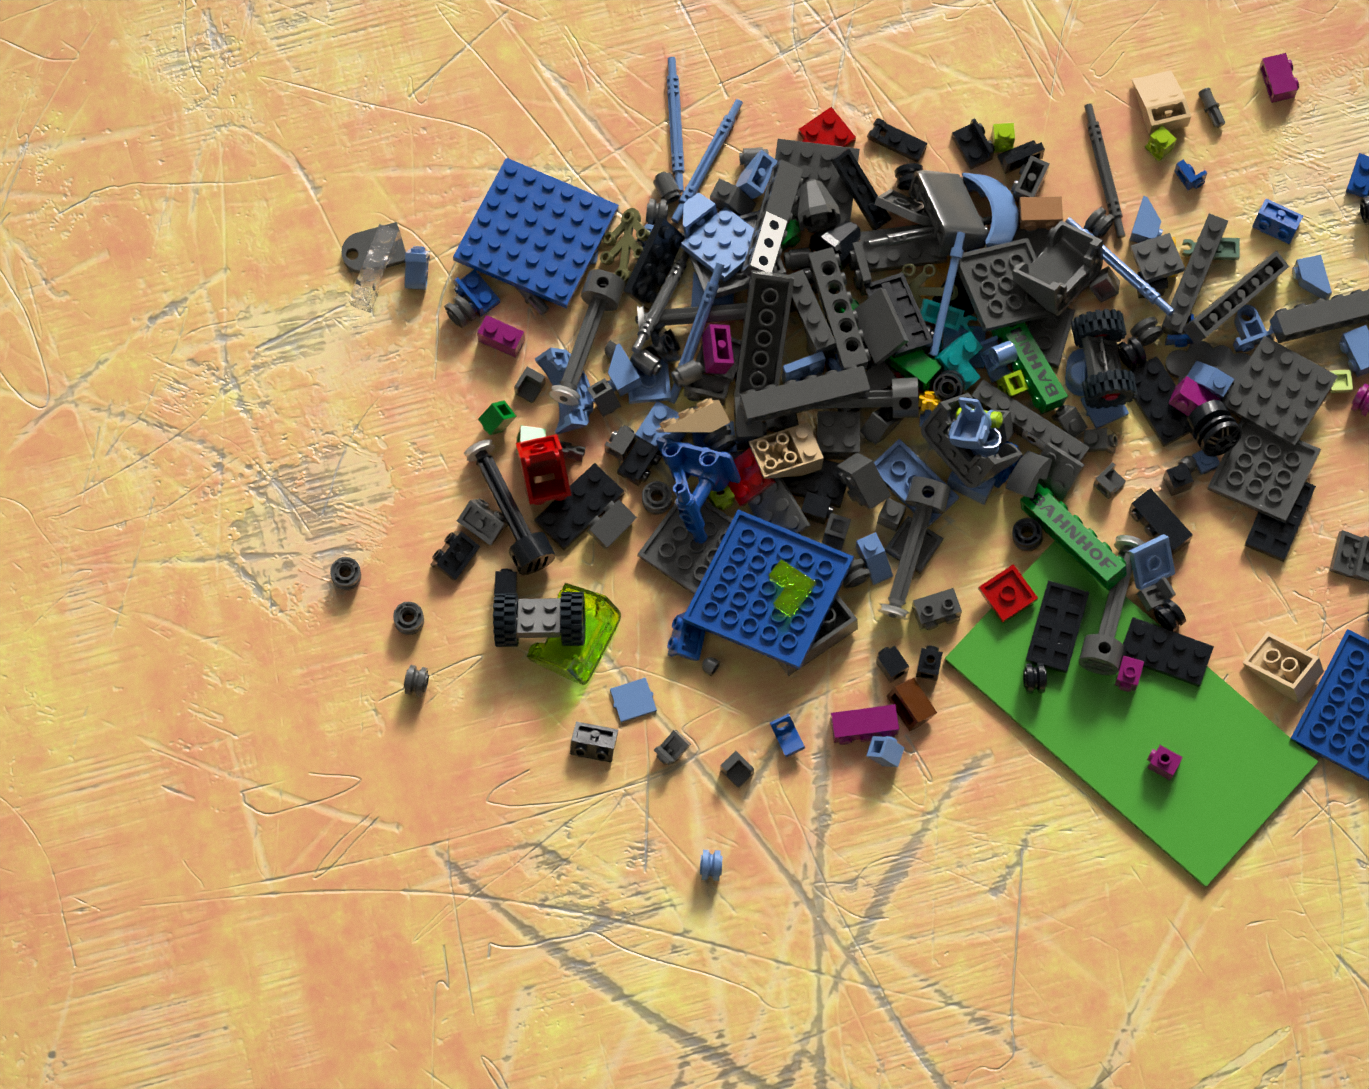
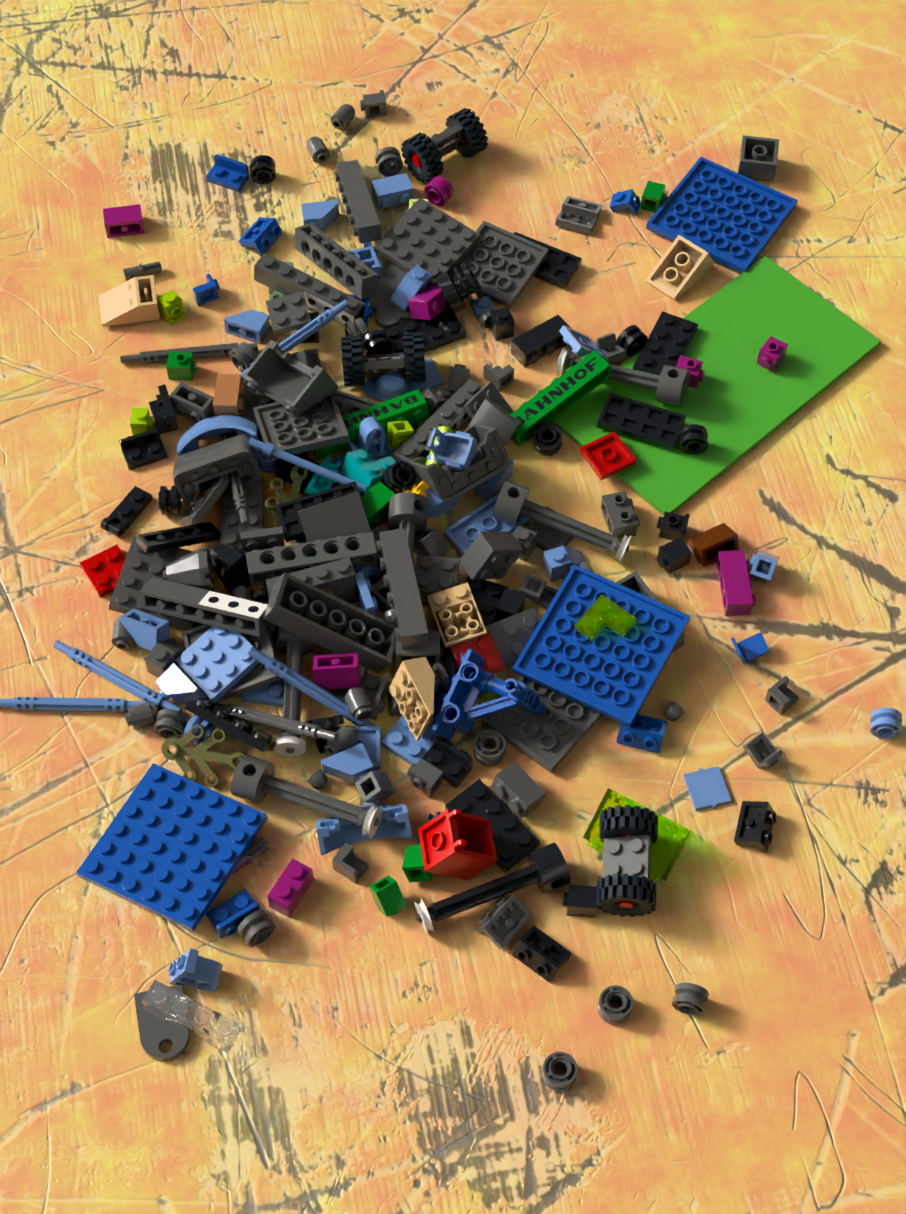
camera: 85 degrees left, 15 degrees down
none -> green brick [166,352,197,381]

